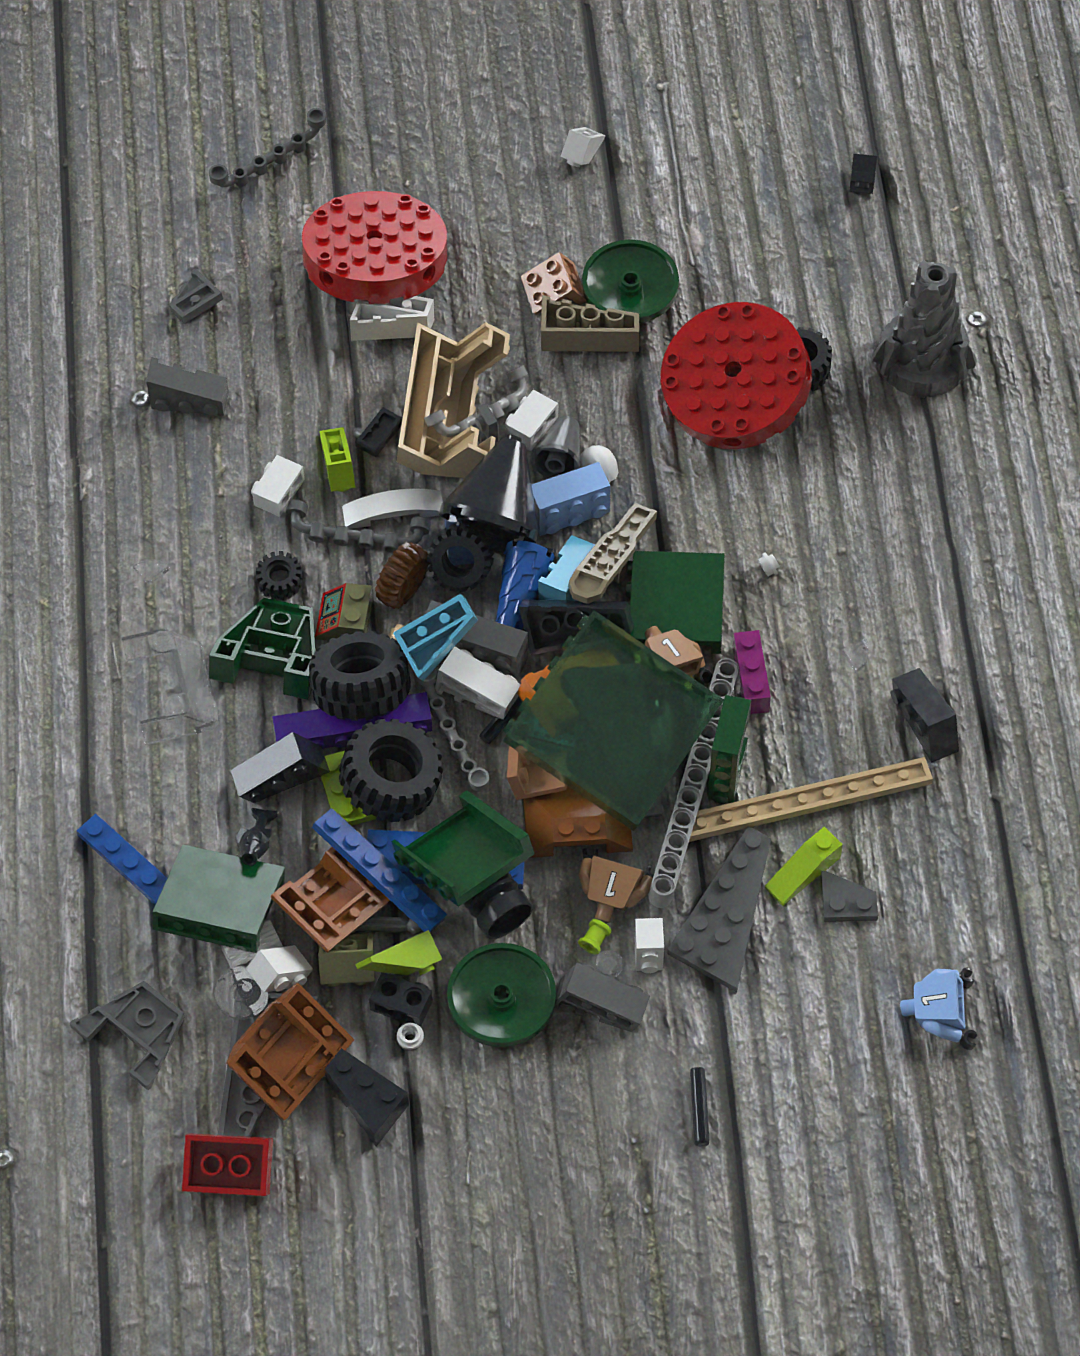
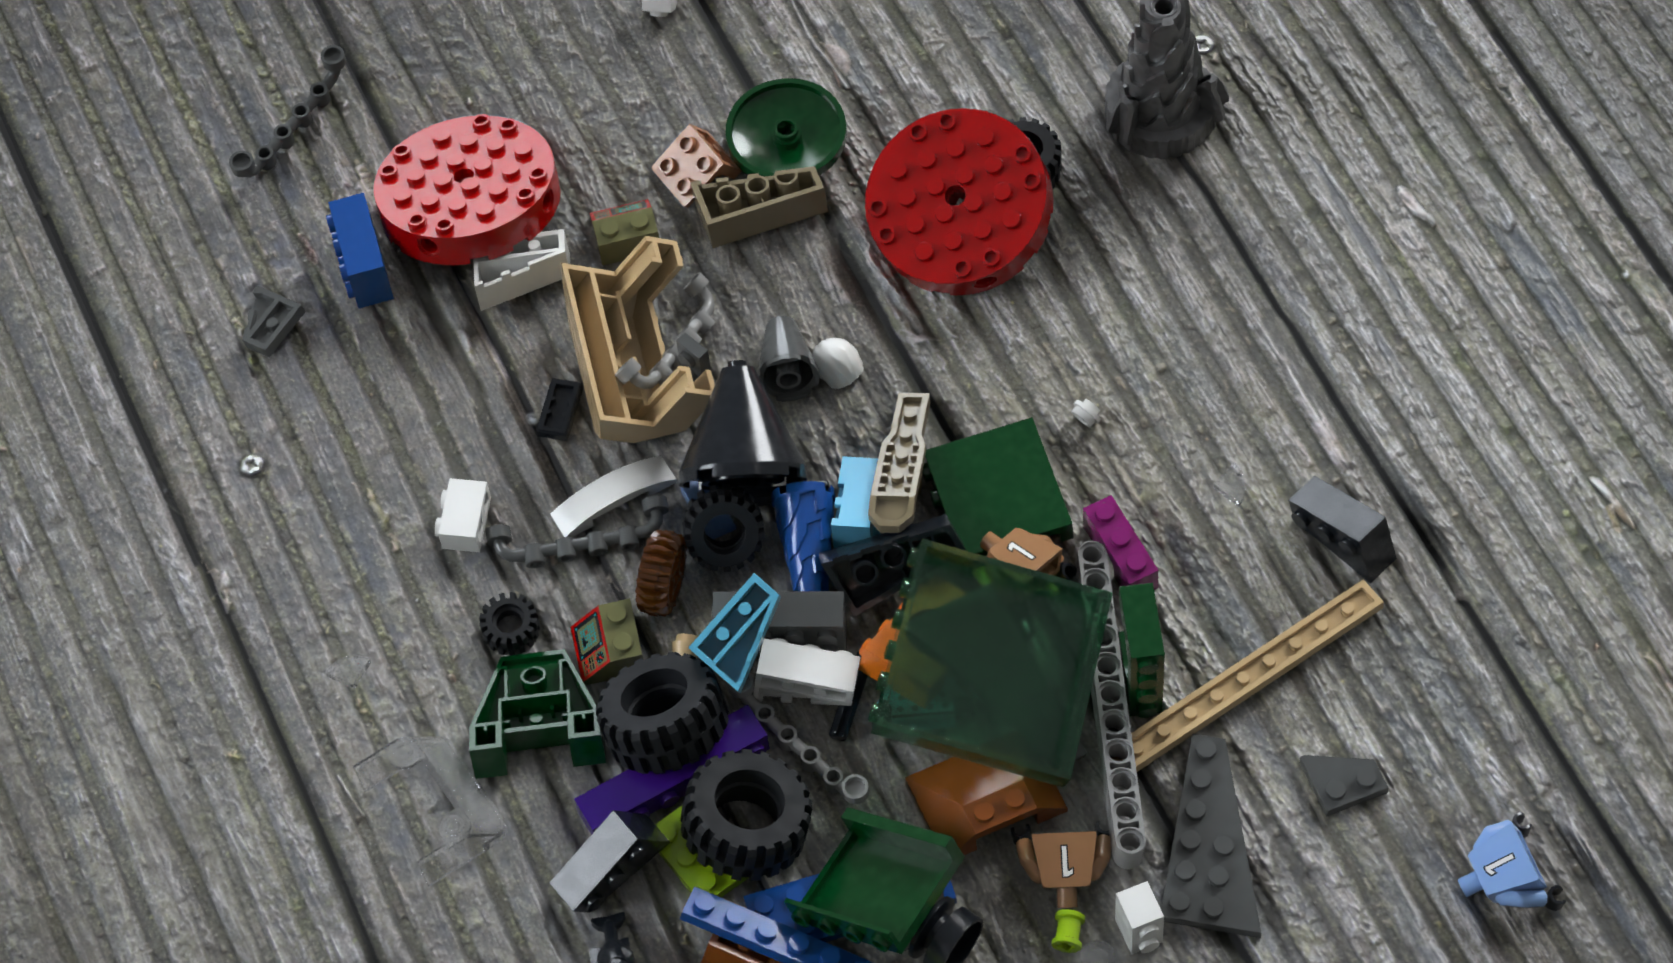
camera: 15 degrees left, 0 degrees up
dark grey wedge [146,357,229,416] -> none
lime slope [319,427,356,492] -> none
white brick [505,390,558,451] -> none
nougat bracket [507,740,568,800] -> none
light blue brick [532,462,610,536] -> none
lime slope [765,827,843,906] -> none
none -> blue brick [326,193,394,309]
none -> olive slope [589,199,659,266]

